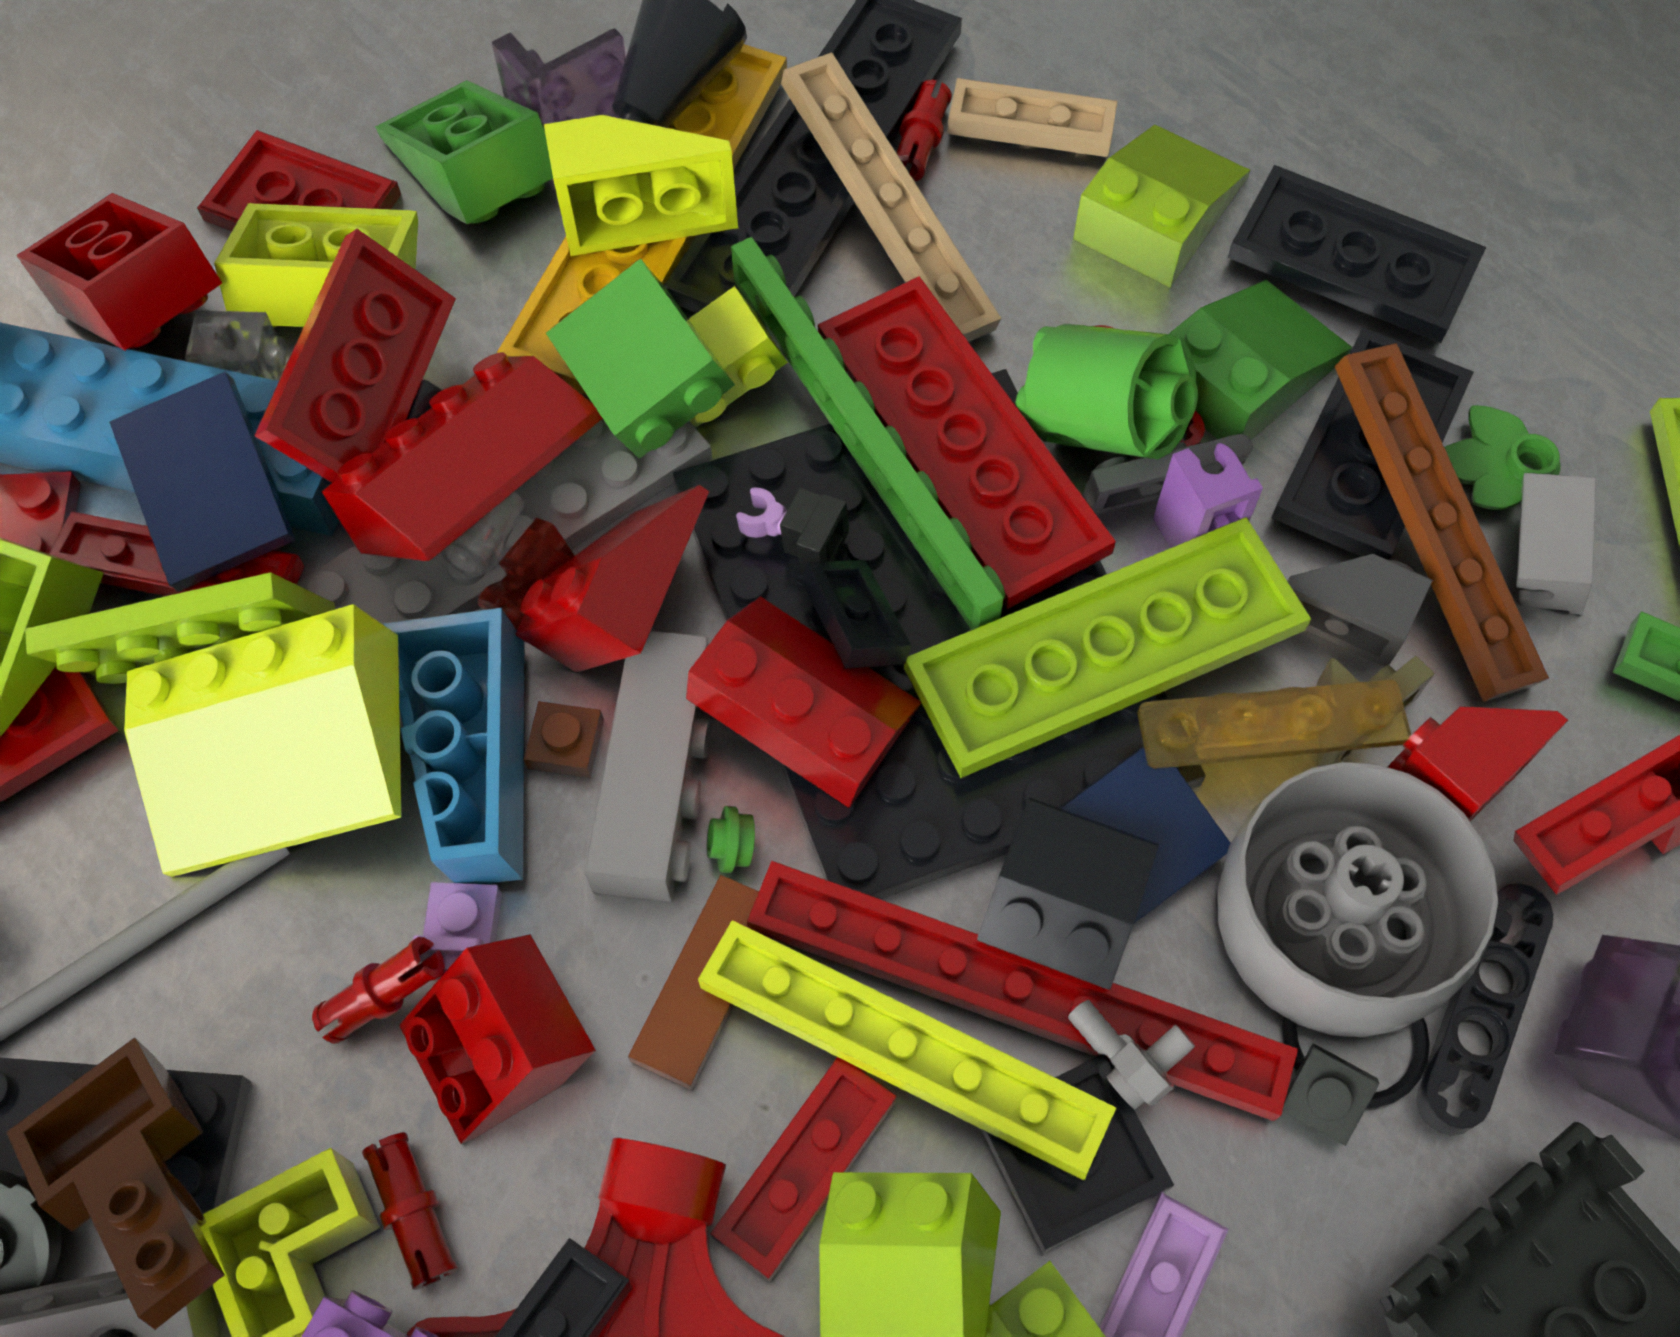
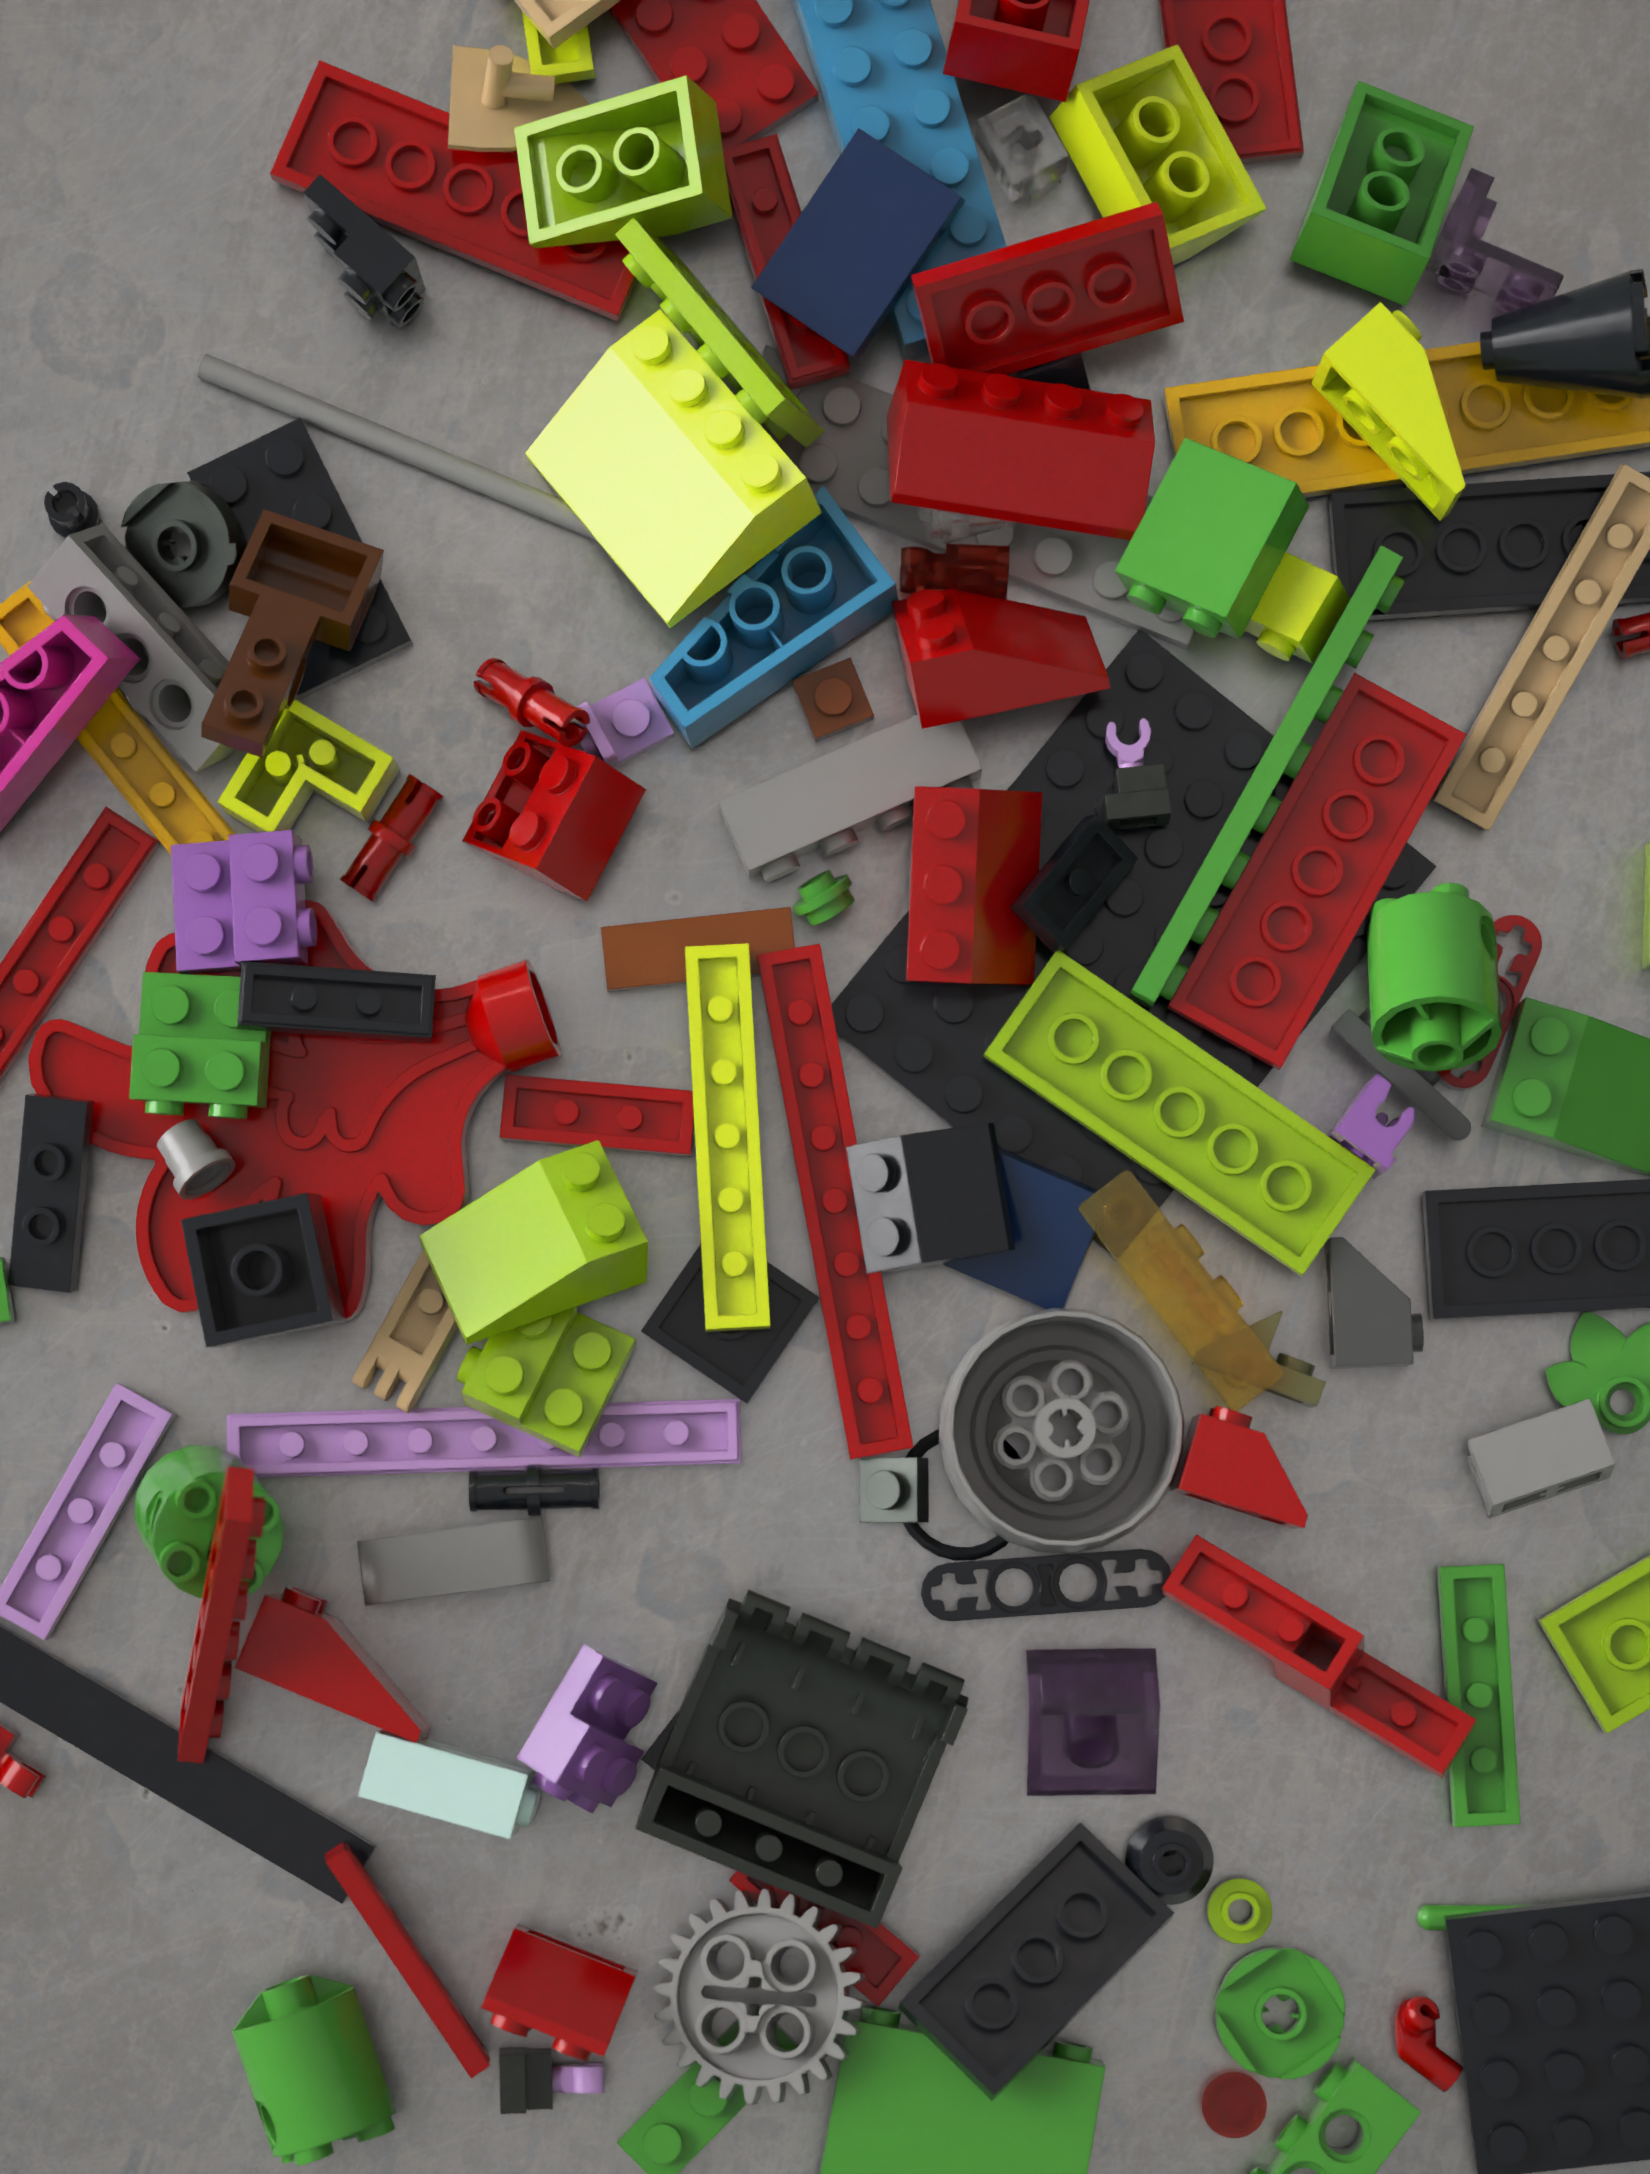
camera: 60 degrees right, 20 degrees up
light grey piece [1068,1000,1196,1110] -> none
dark orange plate [1334,343,1549,702] -> none

